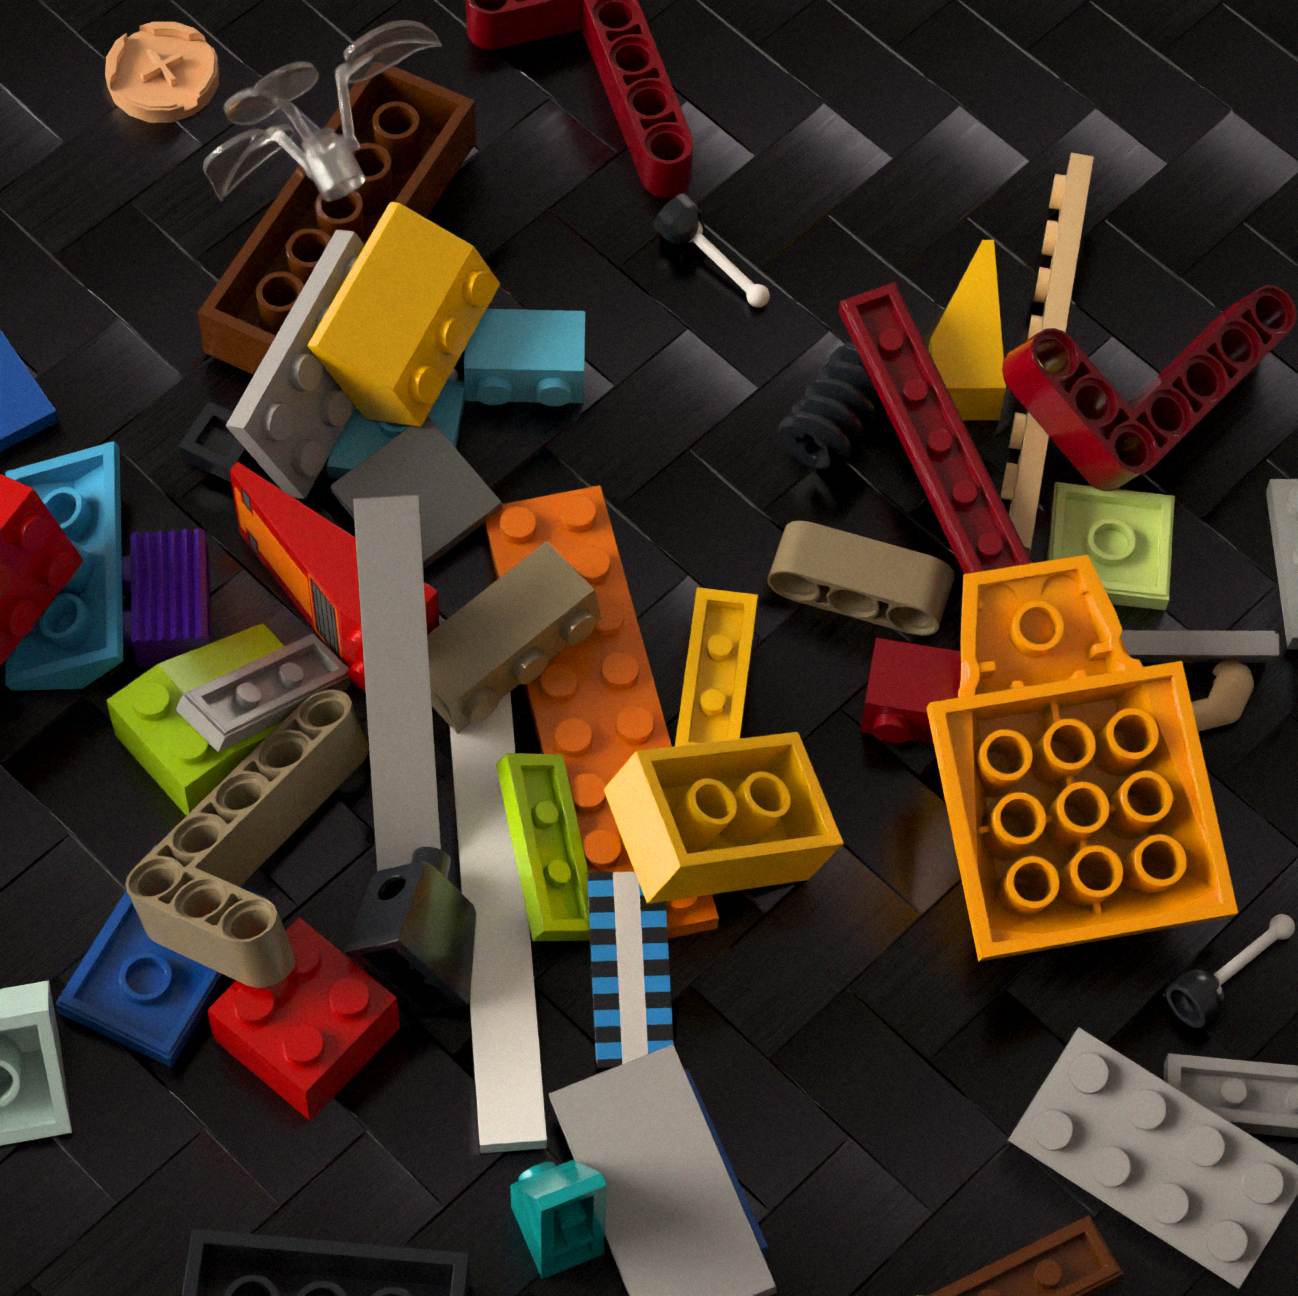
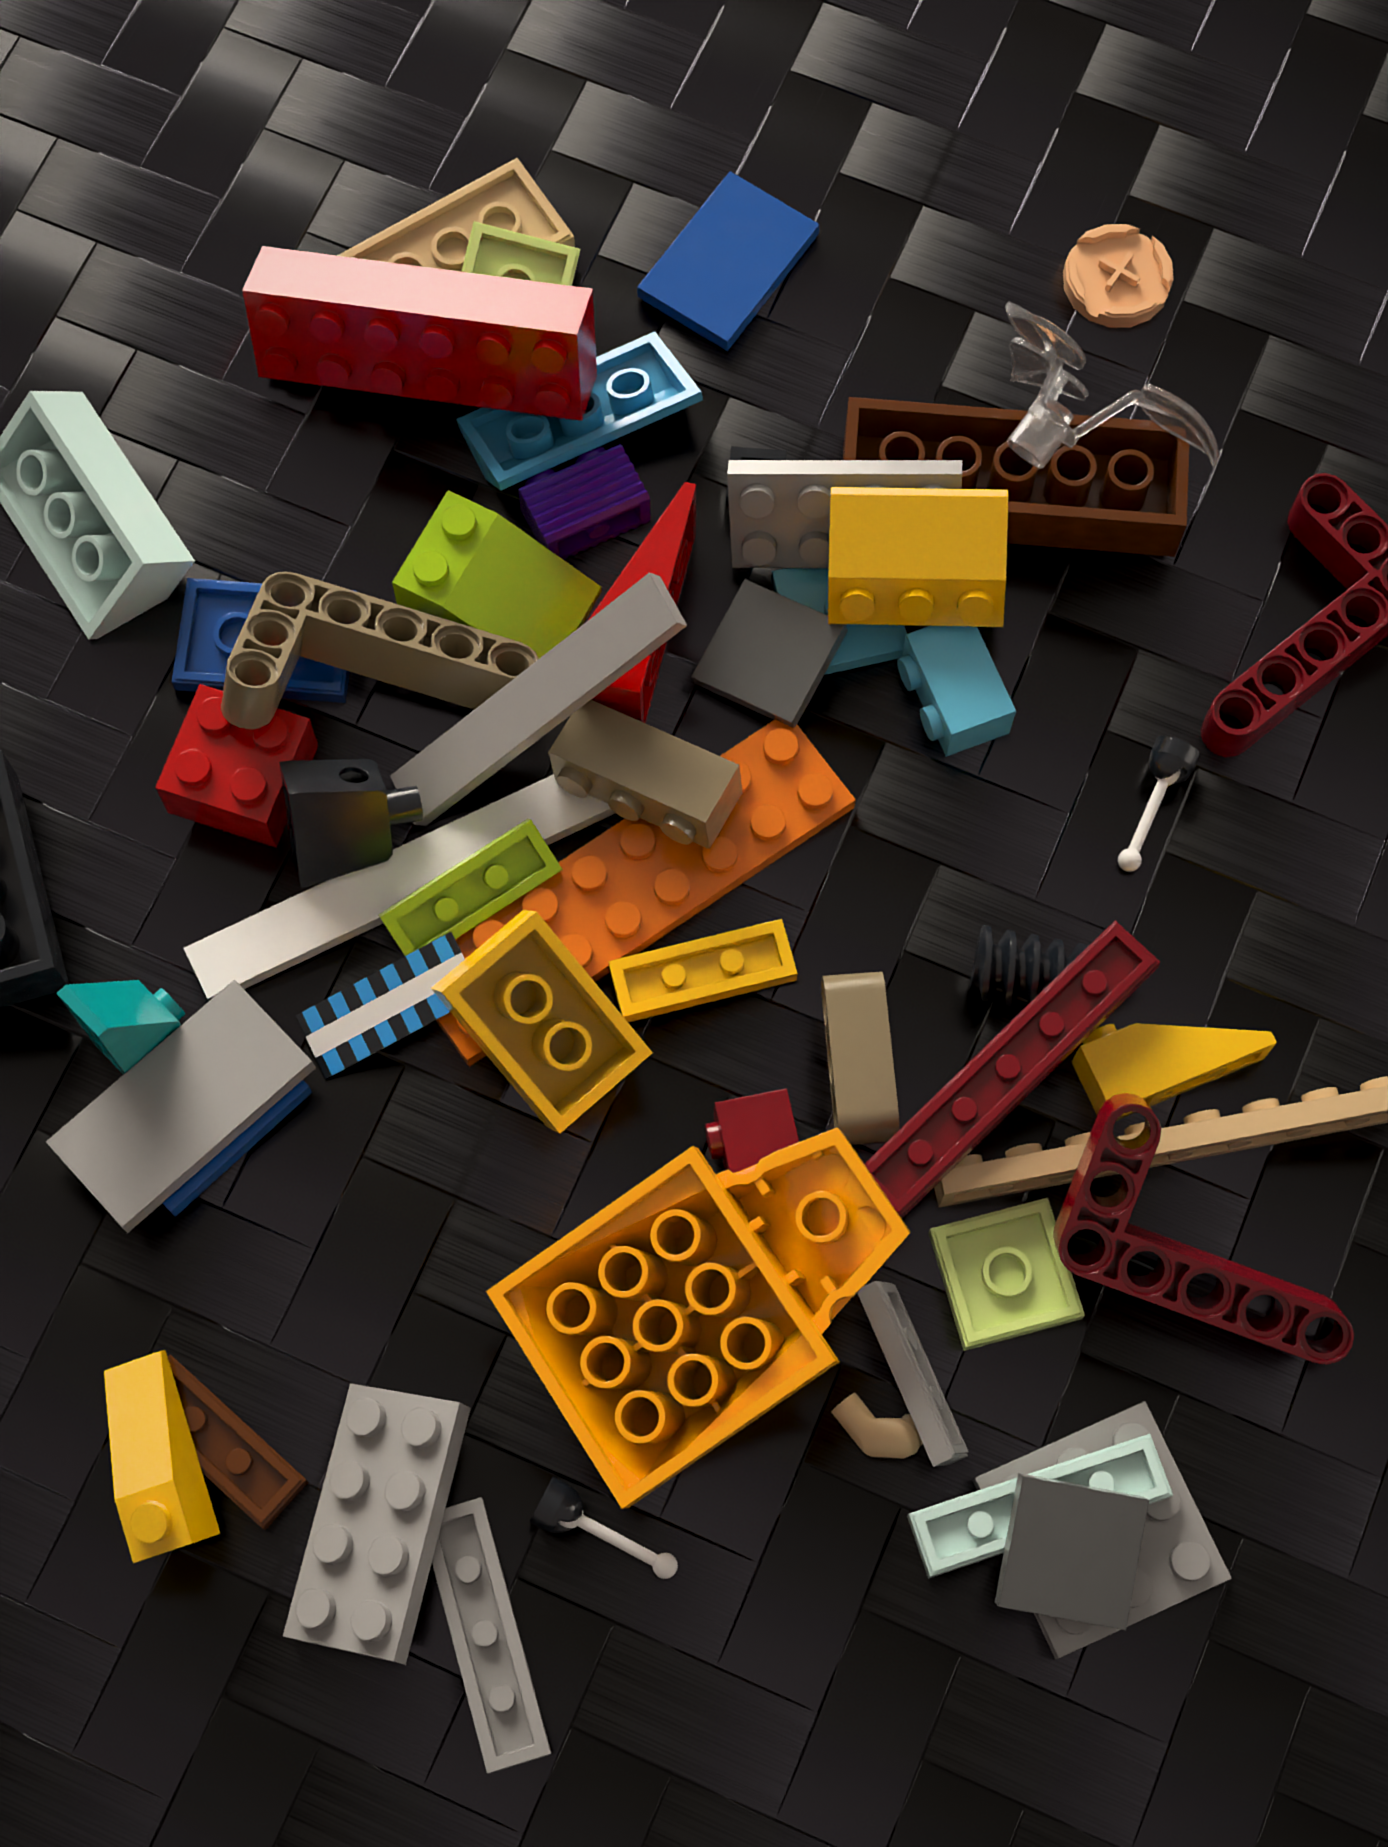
camera: 70 degrees right, 10 degrees up
light grey tile [176,634,351,752] -> none

